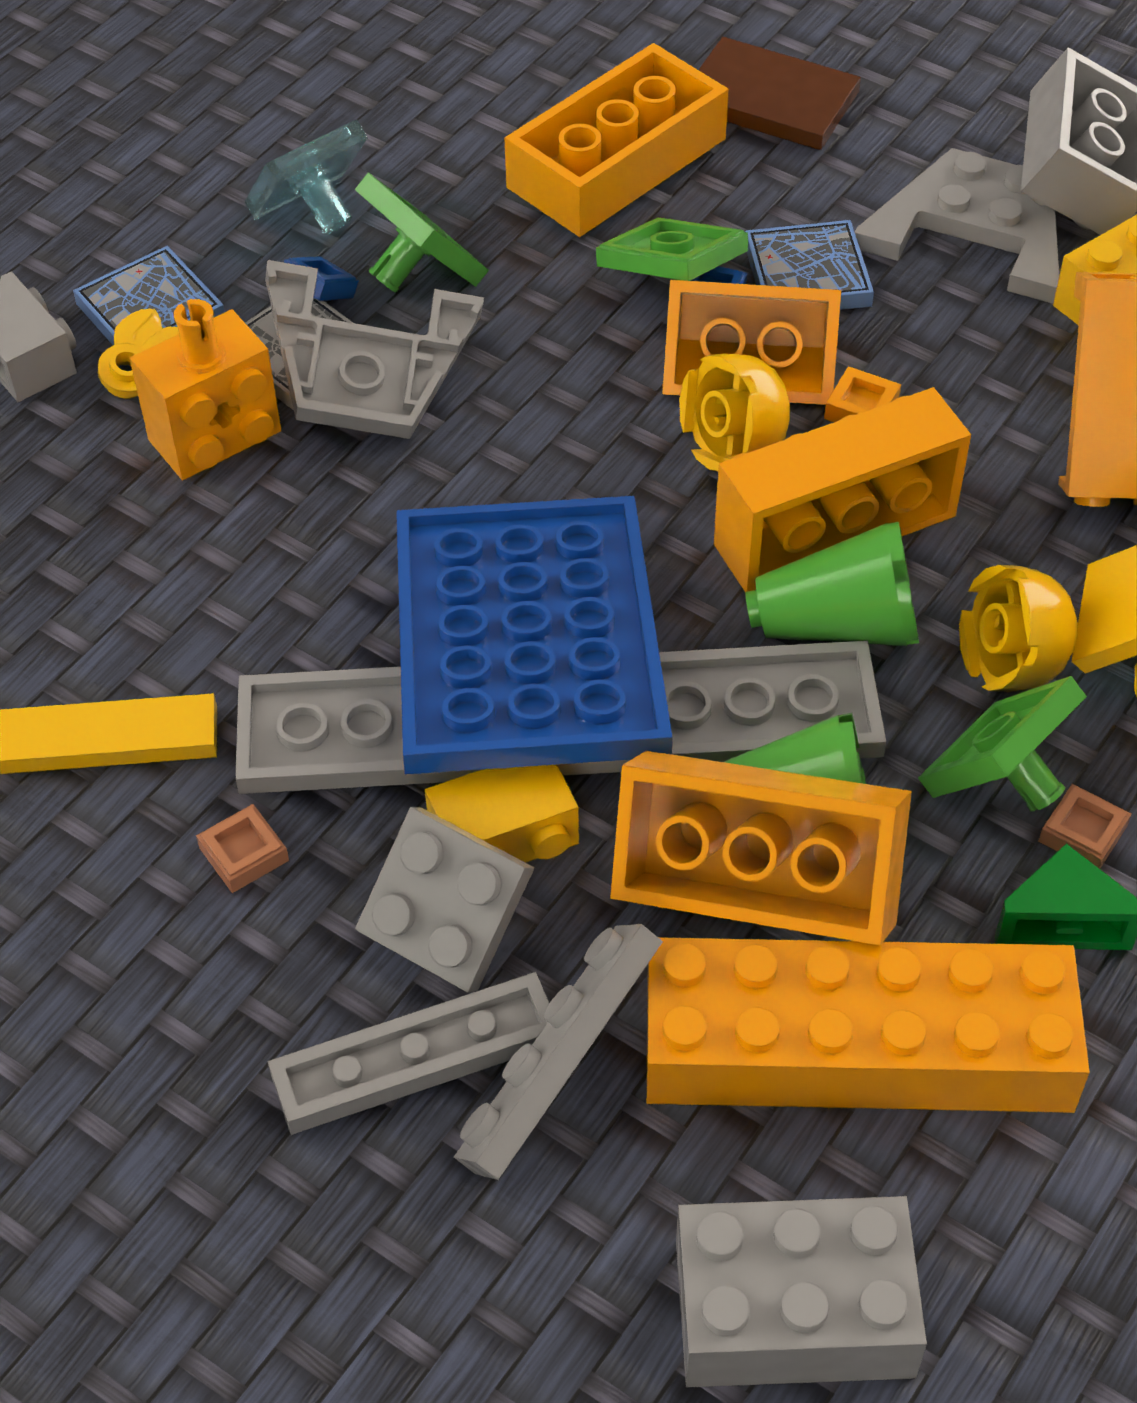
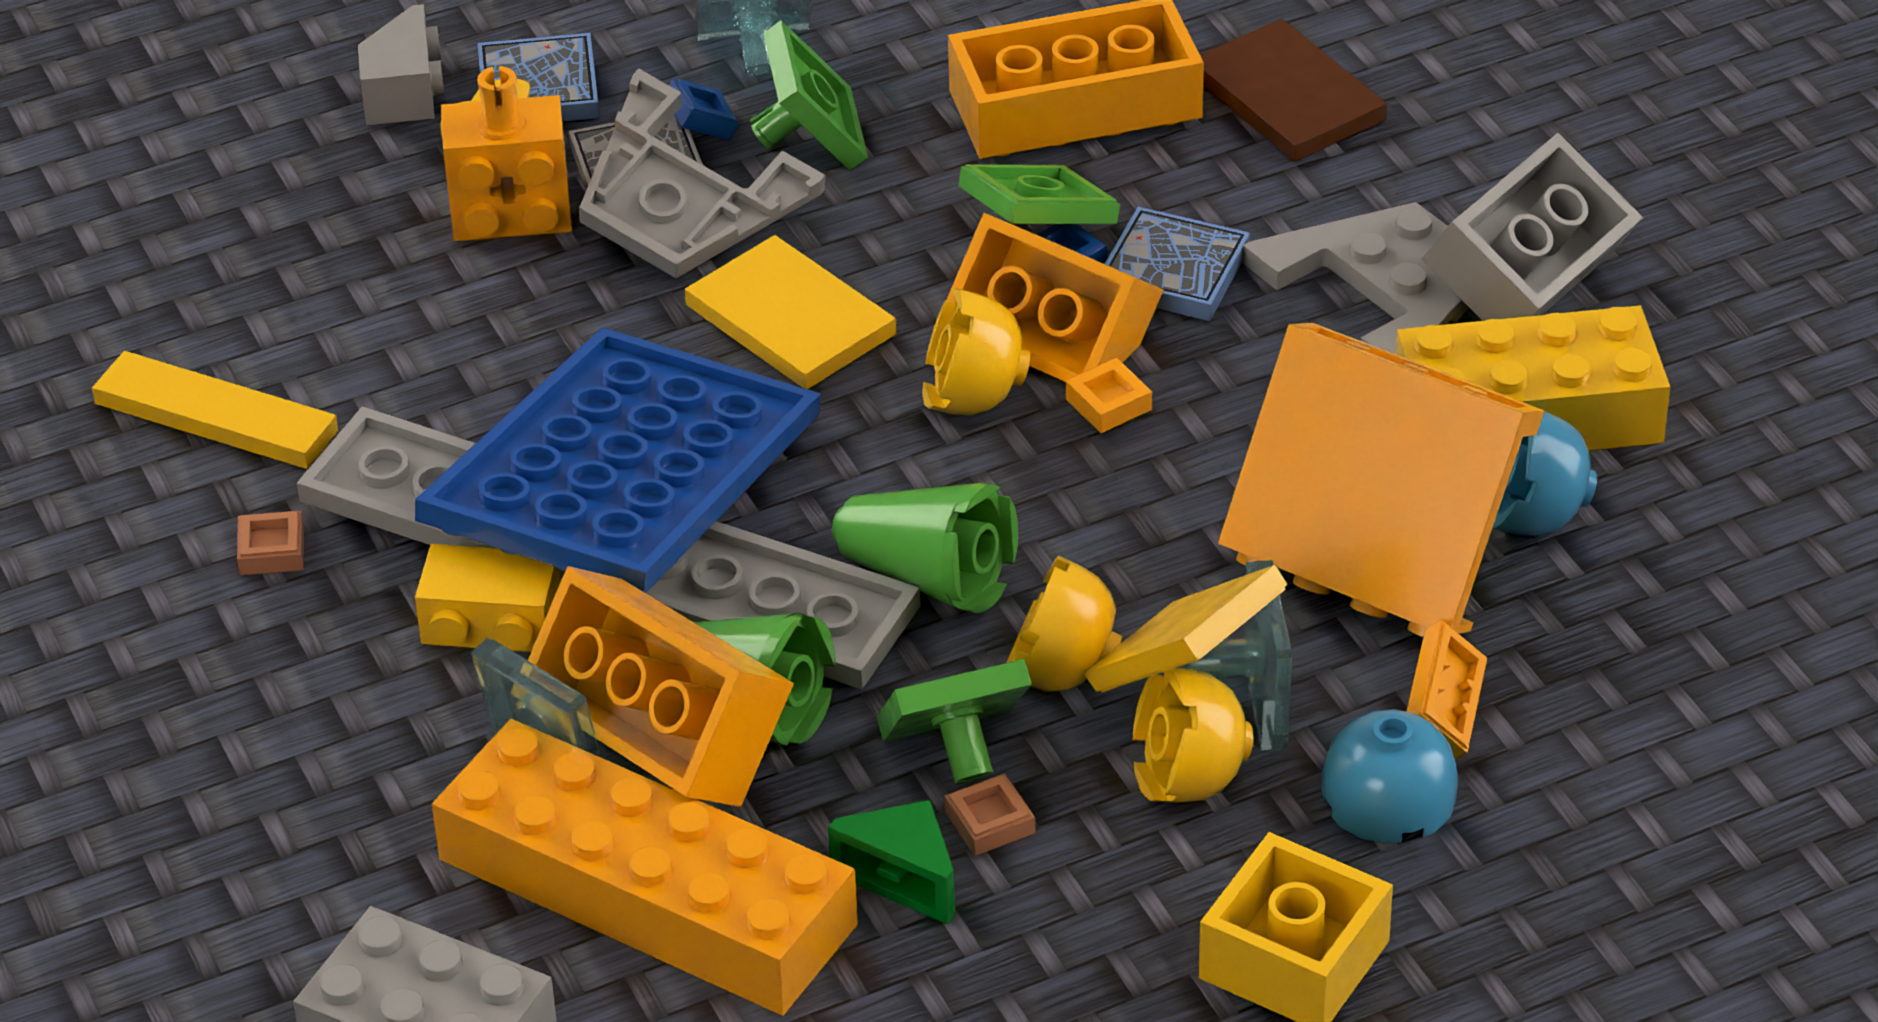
camera: 30 degrees right, 10 degrees down
light grey plate [268,972,549,1135] -> none
light grey plate [355,807,535,993] -> none
light grey plate [454,924,663,1180] -> none
light orange brick [714,387,971,593] -> none
none -> clear light blue tile [471,638,601,757]
none -> yellow tile [685,235,896,389]

